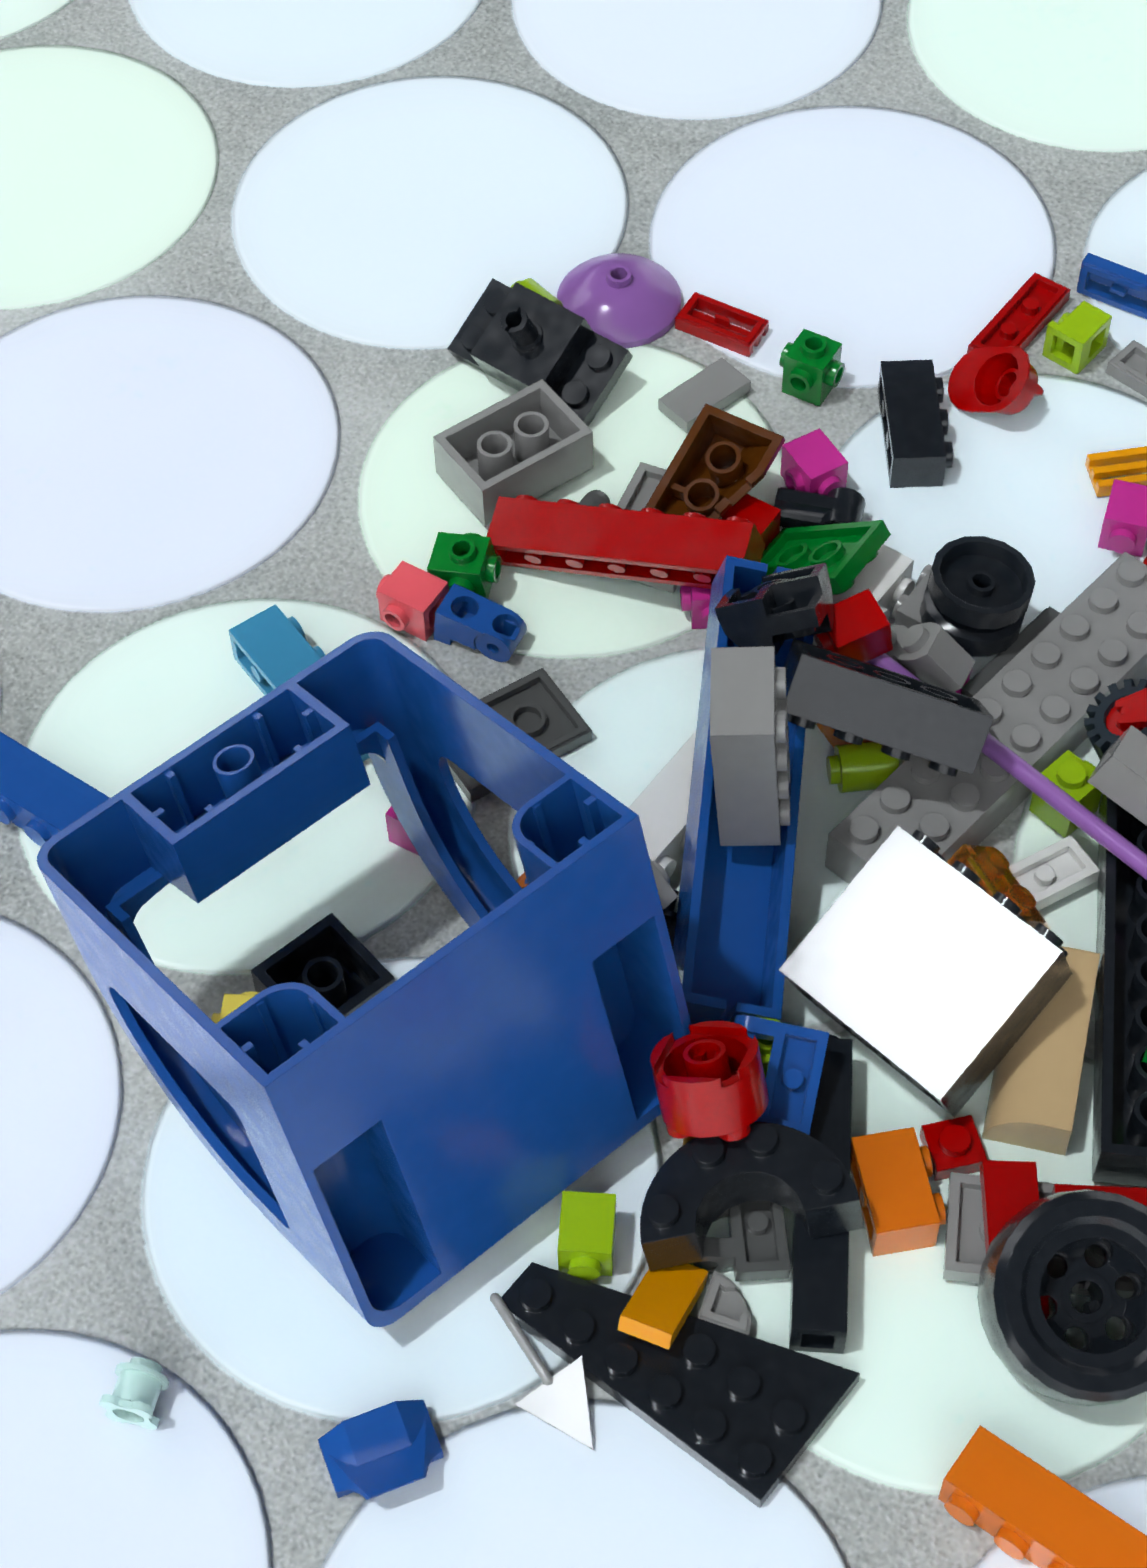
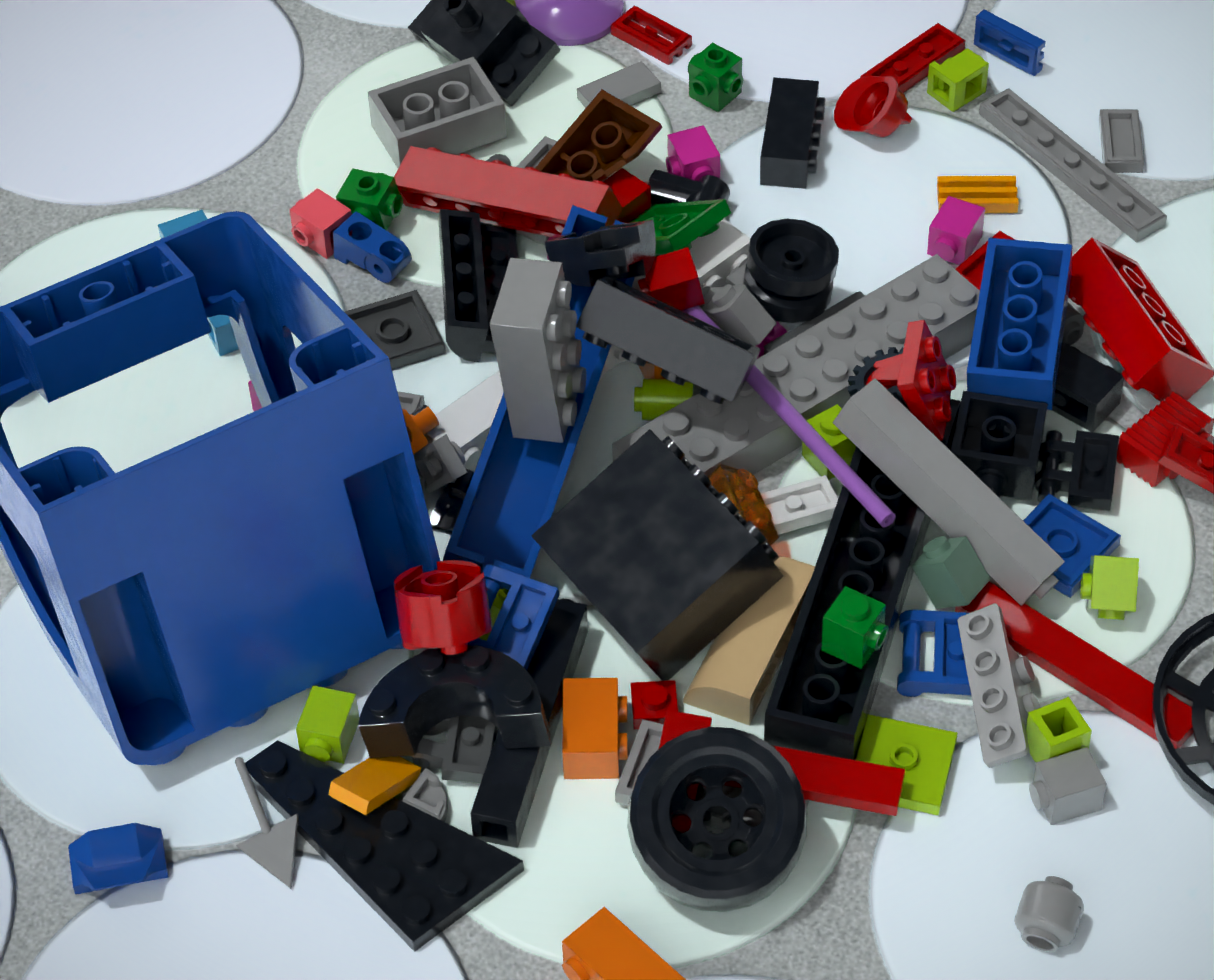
camera: 10 degrees right, 5 degrees down
none -> black brick [438,209,518,363]

